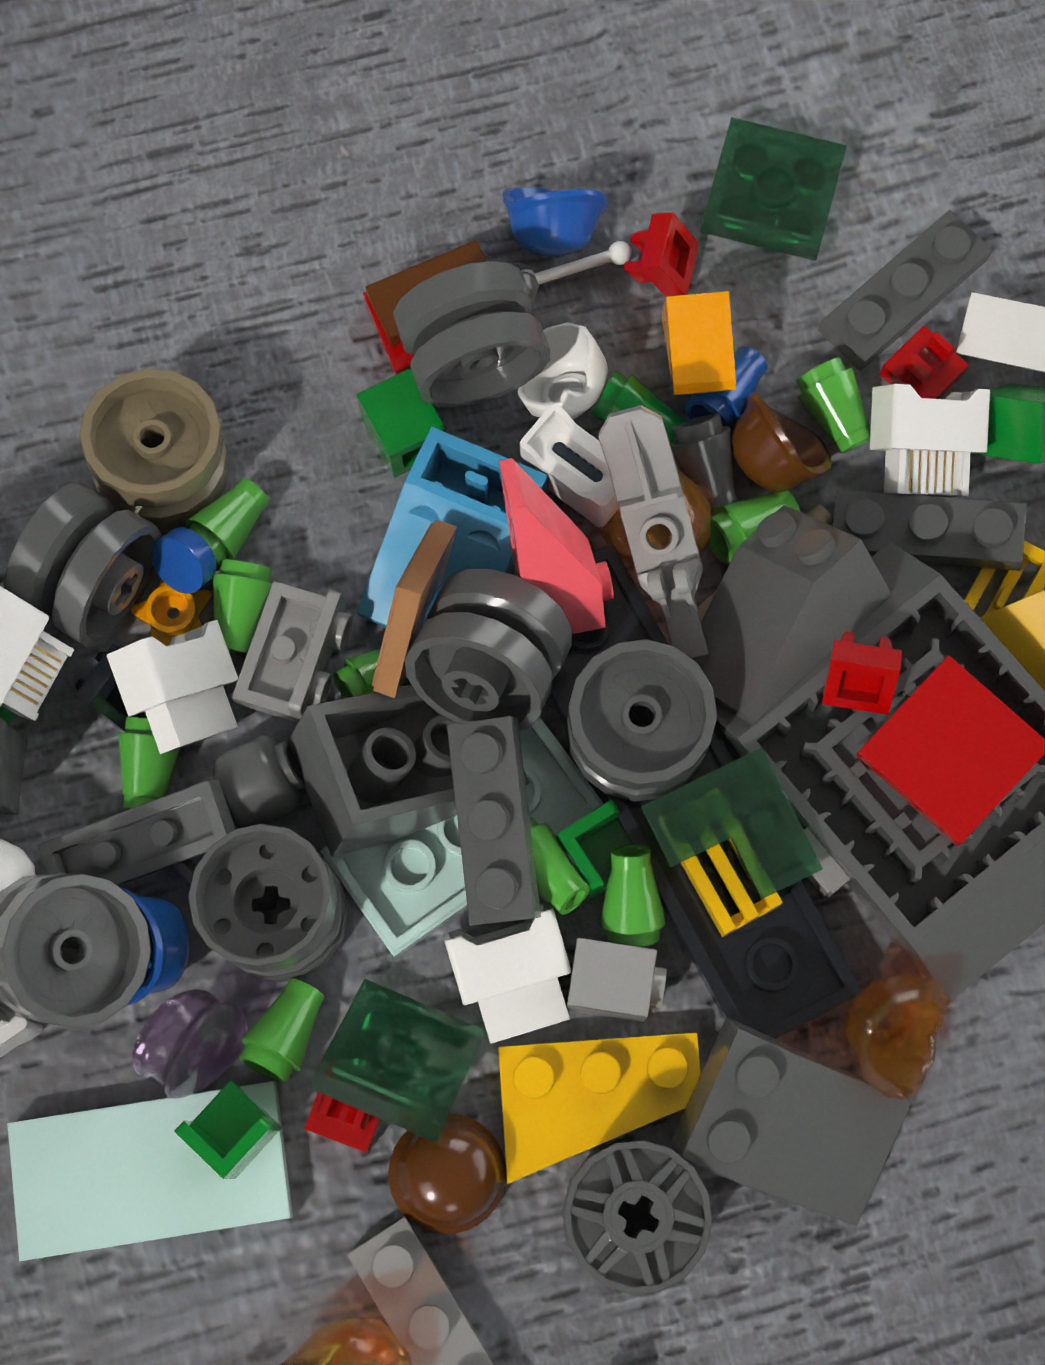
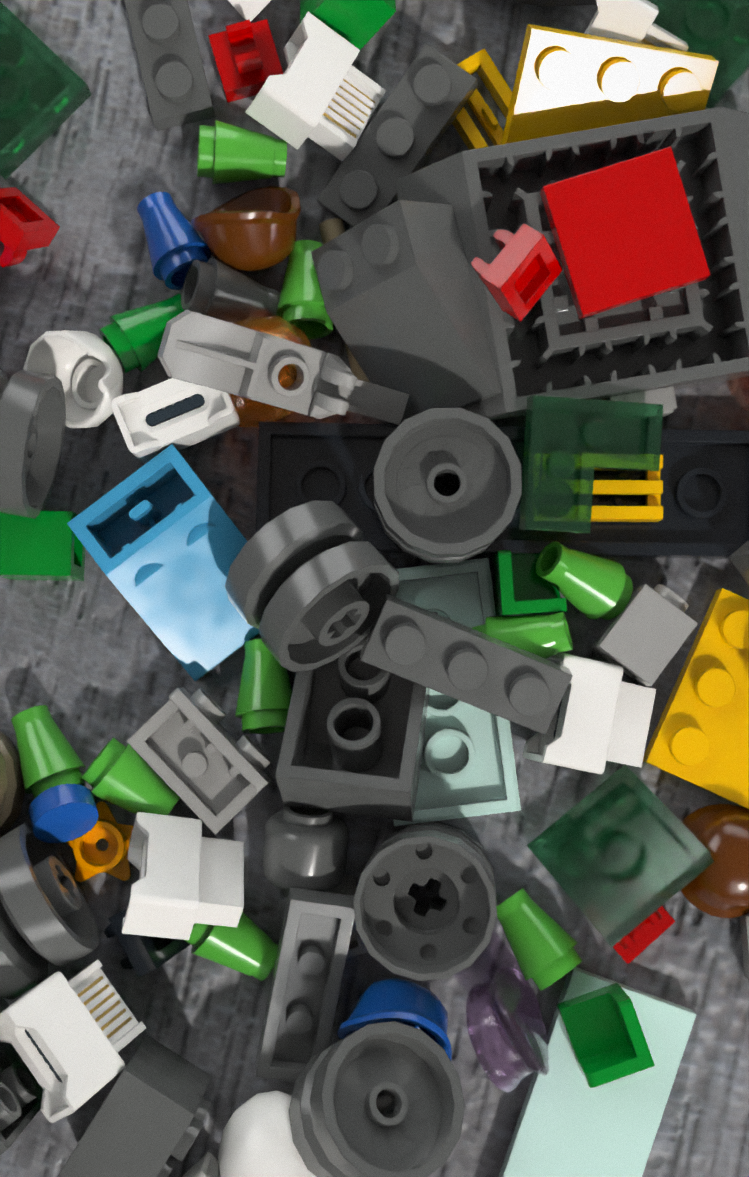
camera: 60 degrees left, 10 degrees up
medium nougat tile [372,520,457,698] -> none
coral slope [499,458,614,634] -> none
light orange slope [662,291,736,395] -> none

